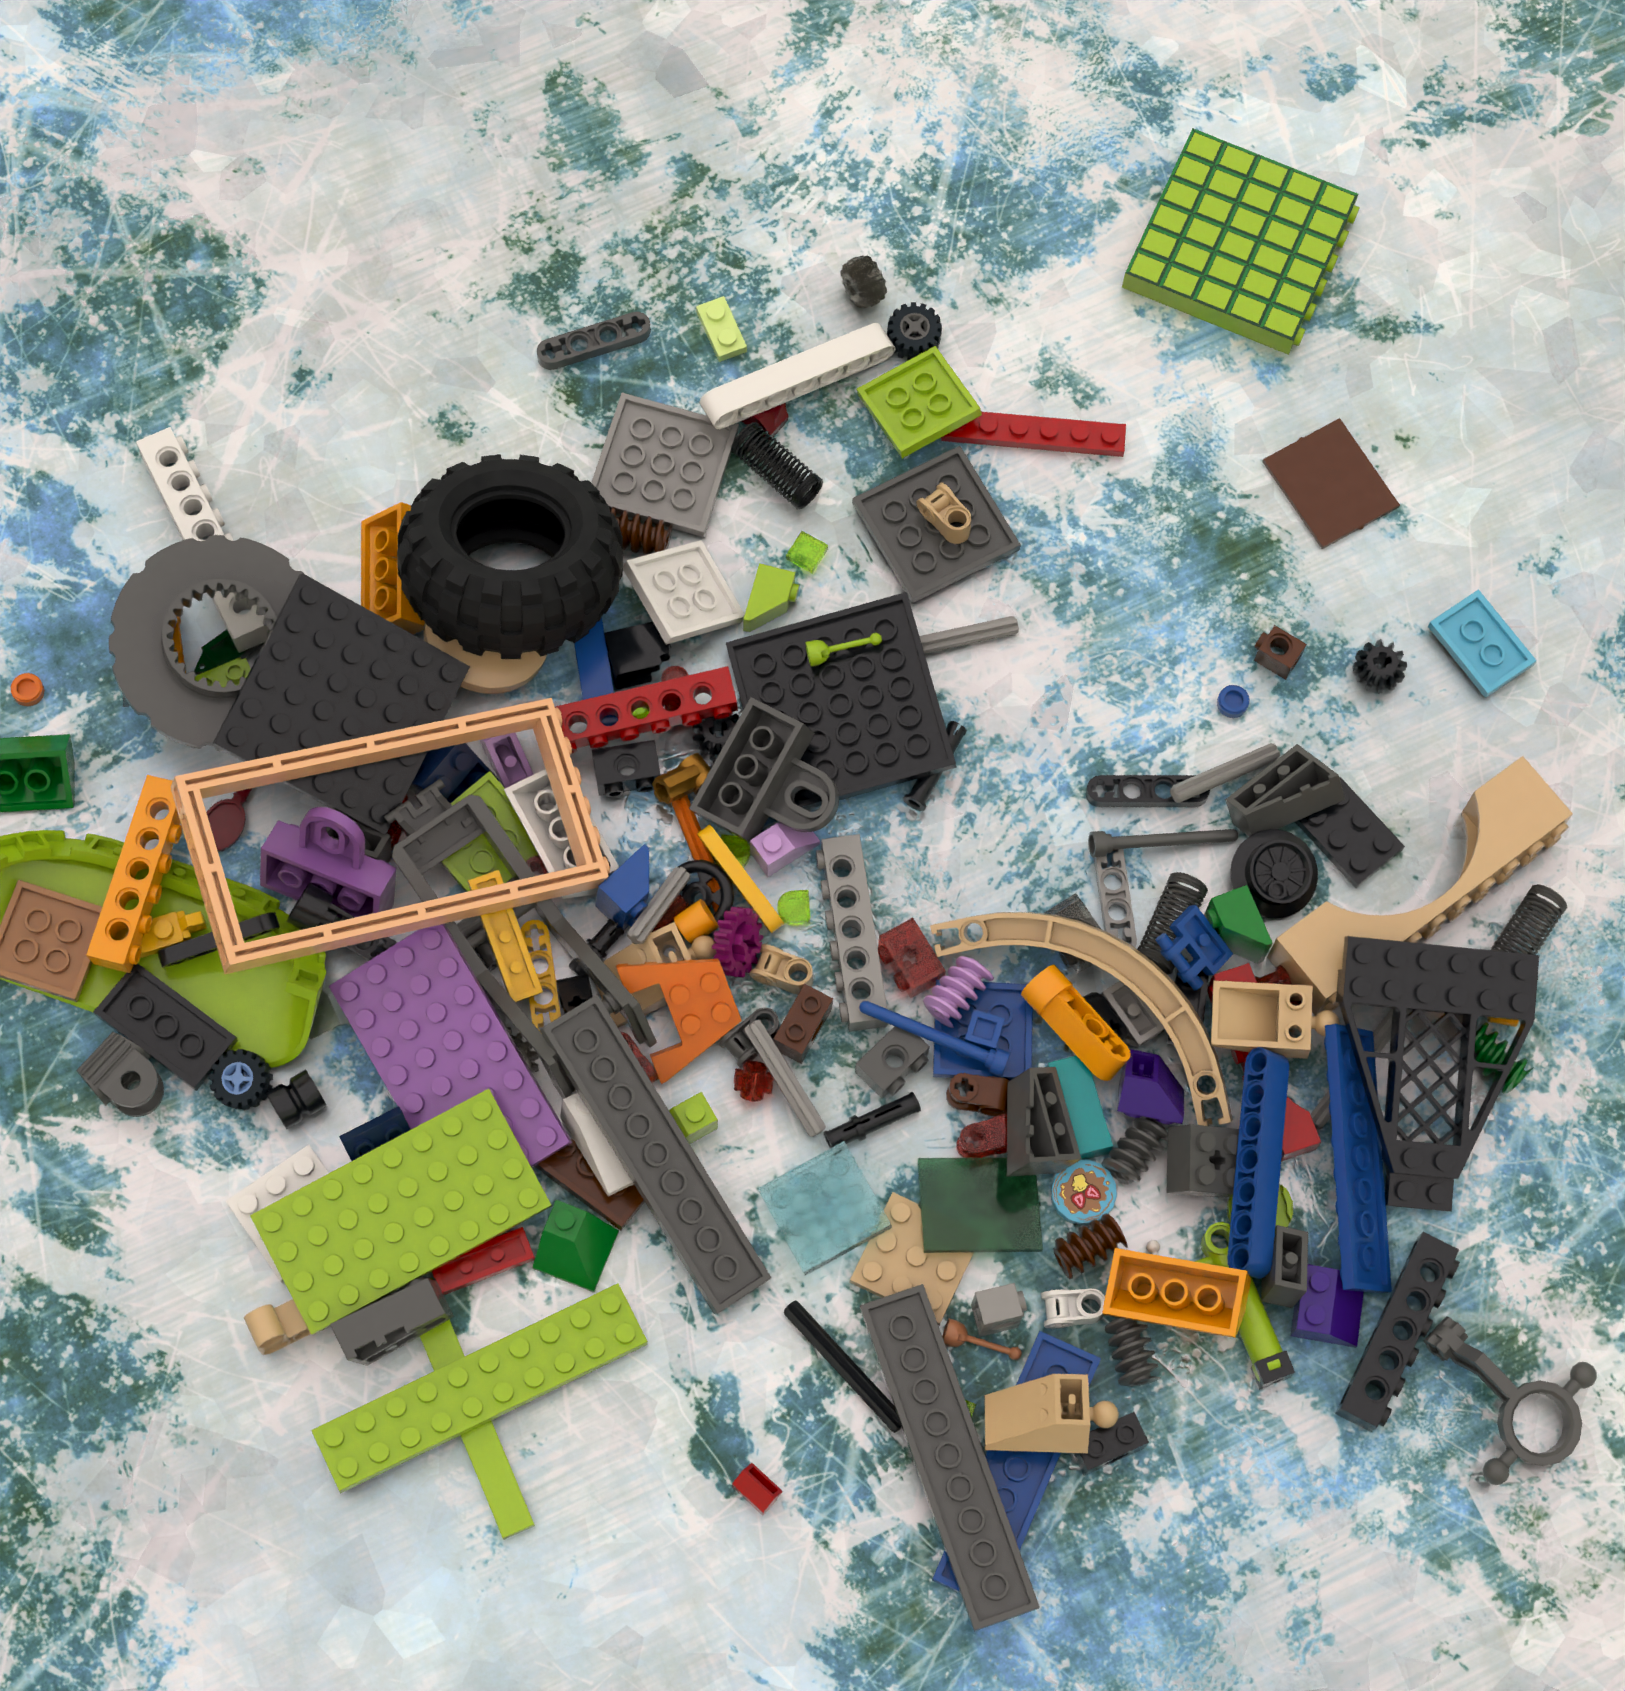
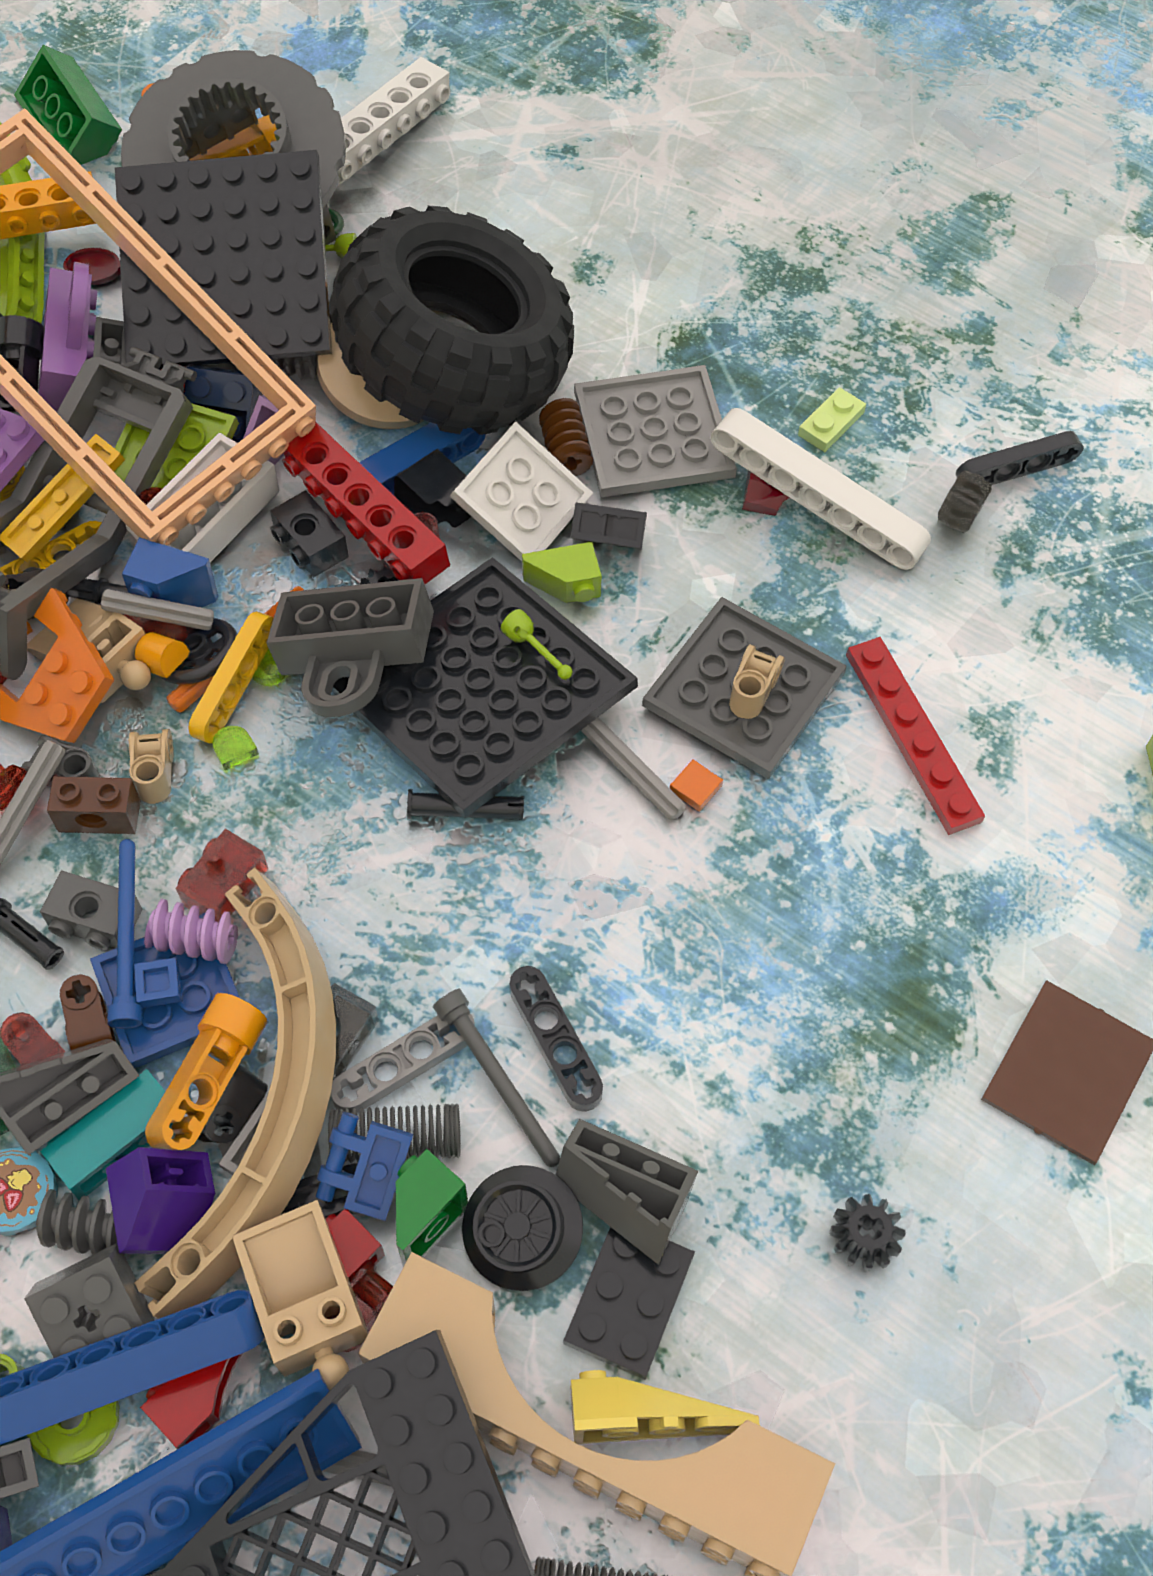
camera: 65 degrees right, 10 degrees down
dark grey beam [537,312,651,370] -> none
pearl gold piece [652,753,711,804] -> none
magenta gear [712,907,763,978] -> none
black piece [731,422,823,509] -> none
lavender slope [750,822,820,877] -> none
clear neon green tile [786,531,828,574] -> none
light grey brick [816,834,888,1032] -> none
lime plate [857,346,982,459] -> none
black wheel [887,302,942,361] -> none
light grey axle [1170,743,1280,803] -> none
blue tile [1217,685,1250,718] -> none
reddish brown brick [1254,625,1307,680] -> none
medium azure plate [1428,589,1537,698] -> none
none -> light yellow wedge [570,1370,760,1444]
none -> black brick [571,502,647,550]
none -> orange tile [670,759,723,812]
none -> black beam [955,431,1084,491]

